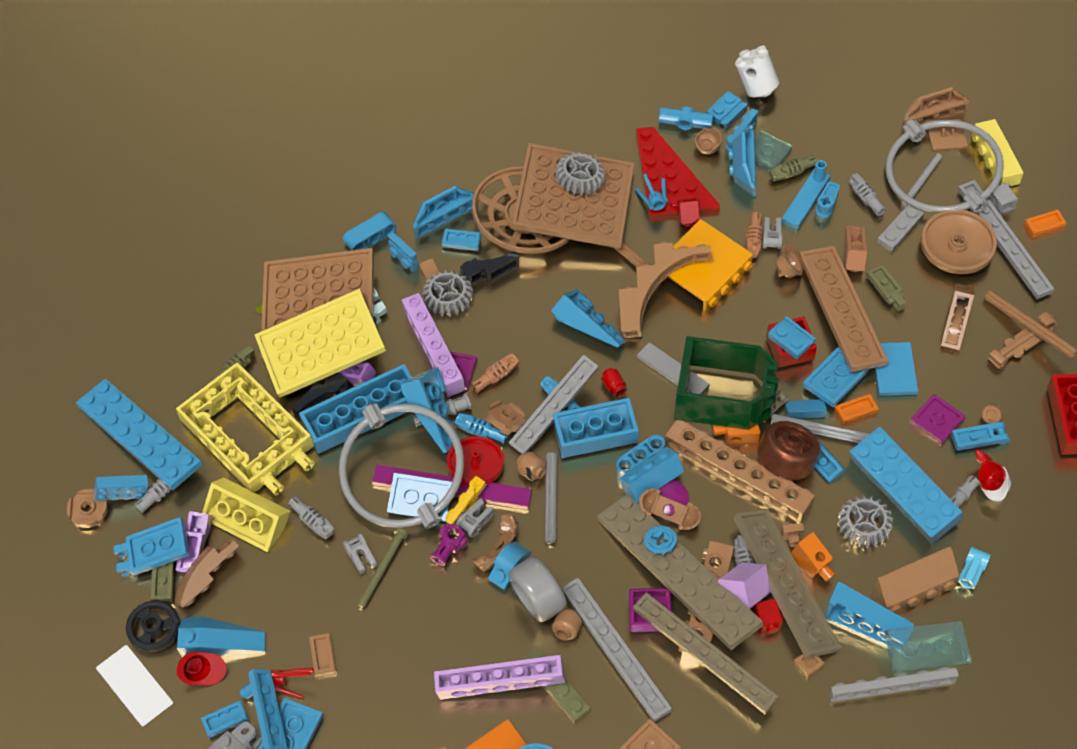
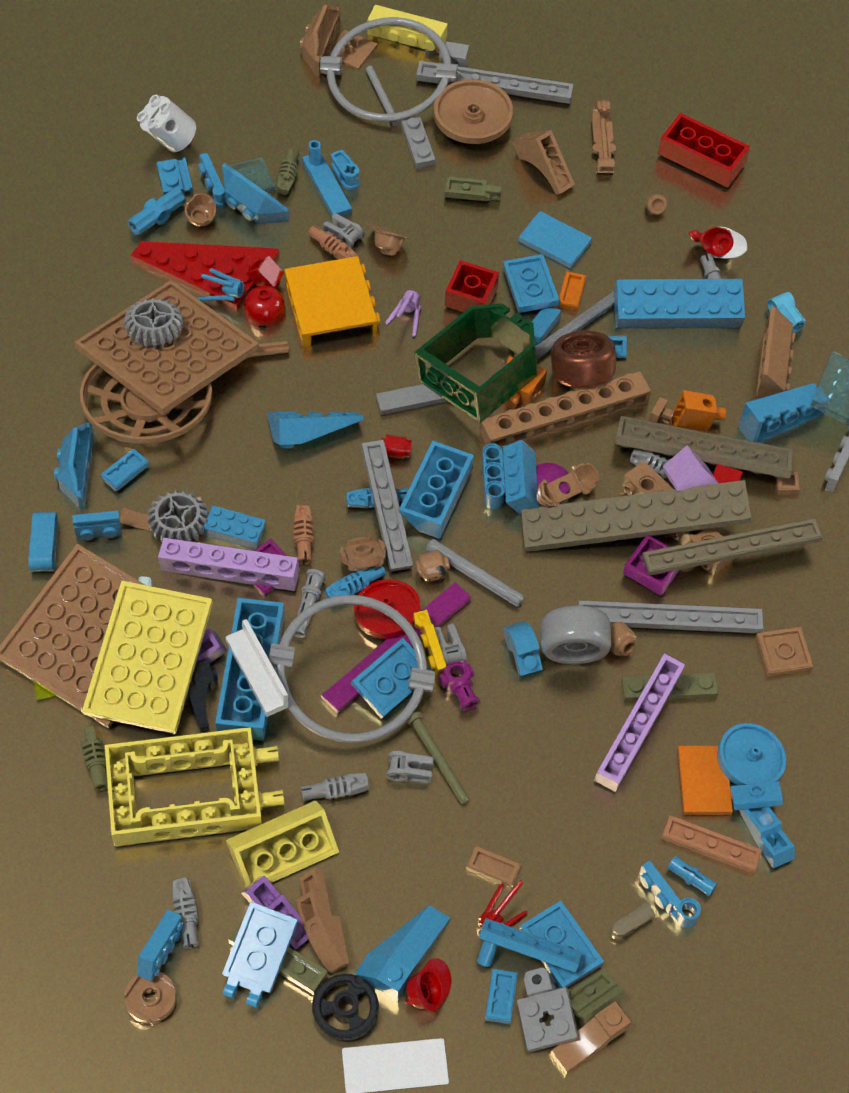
camera: 60 degrees left, 0 degrees up
dark azure plate [75,378,203,491] -> none
dark azure wedge [400,367,453,453] -> none
black slope [460,251,519,286] -> none
medium nougat piece [472,513,519,571] -> none
medium nougat arch [619,241,712,338] -> none
dark azure gear [644,526,677,555] -> none
dark azure plate [768,316,816,359] -> none
medium nougat plate [798,246,888,372] -> none
light grey gear [838,495,893,548] -> none
nougat slope [845,225,867,272] -> none
light grey hinge [849,173,886,216] -> none
magenta tile [910,394,966,445] -> none
dark azure plate [951,422,1010,451] -> none
medium nougat axle [984,290,1077,358] -> none
orange tile [1024,210,1067,237] -> none
none -> dark azure piece [204,505,266,549]
none -> white panel [225,619,288,717]
none -> red cylinder [244,285,286,328]
none -> lavender plant [385,290,422,337]

